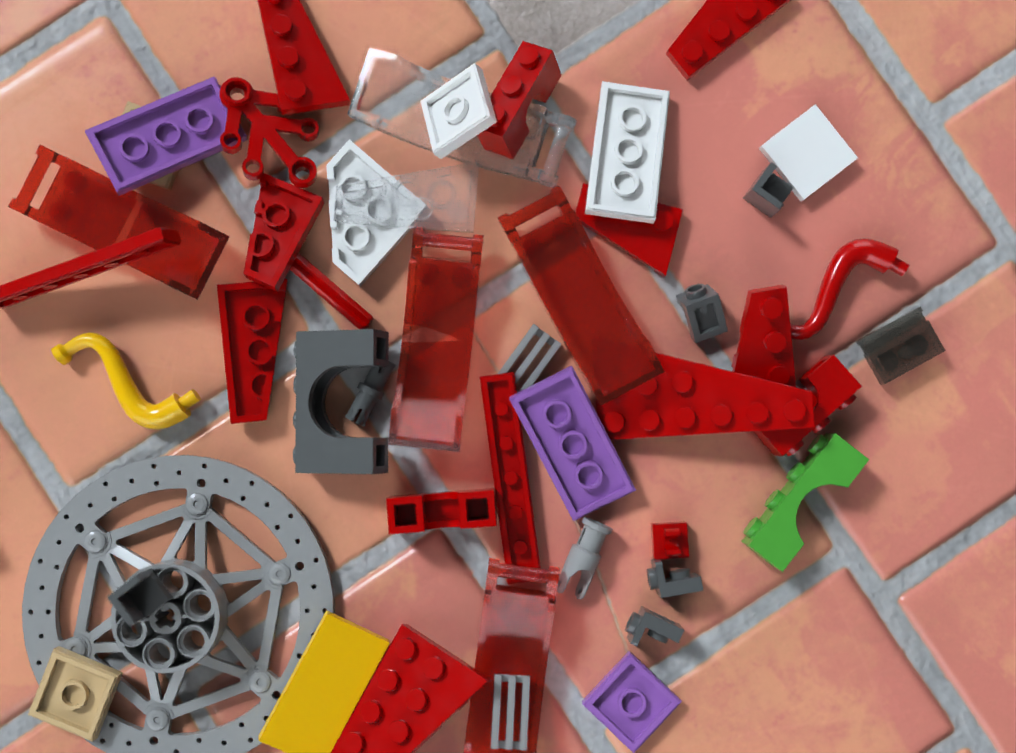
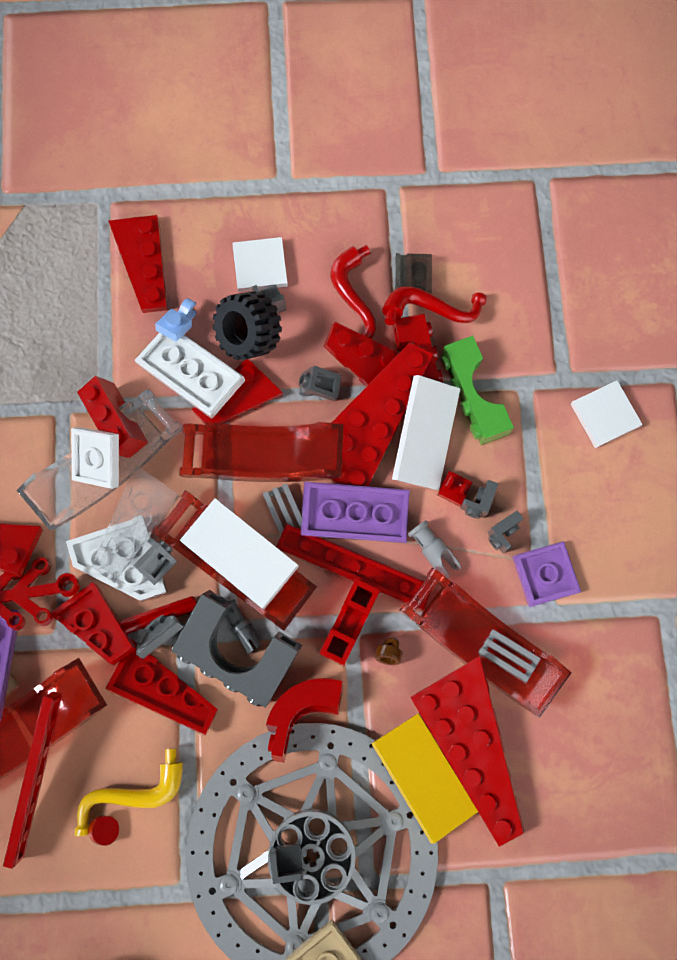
camera: 65 degrees left, 10 degrees down
none -> red tile [89,815,119,846]
none -> dark grey bracket [133,537,177,585]
none -> dark grey tile [136,615,184,659]
none -> light blue plate [155,298,197,342]
none -> white tile [180,499,299,609]
none -> black tyre [213,291,282,360]
none -> red arch [266,678,343,763]
none -> reddish brown tile [375,637,403,666]
none -> red animal [382,286,487,325]
none -> white tile [392,375,460,490]
none -> white tile [571,381,642,448]

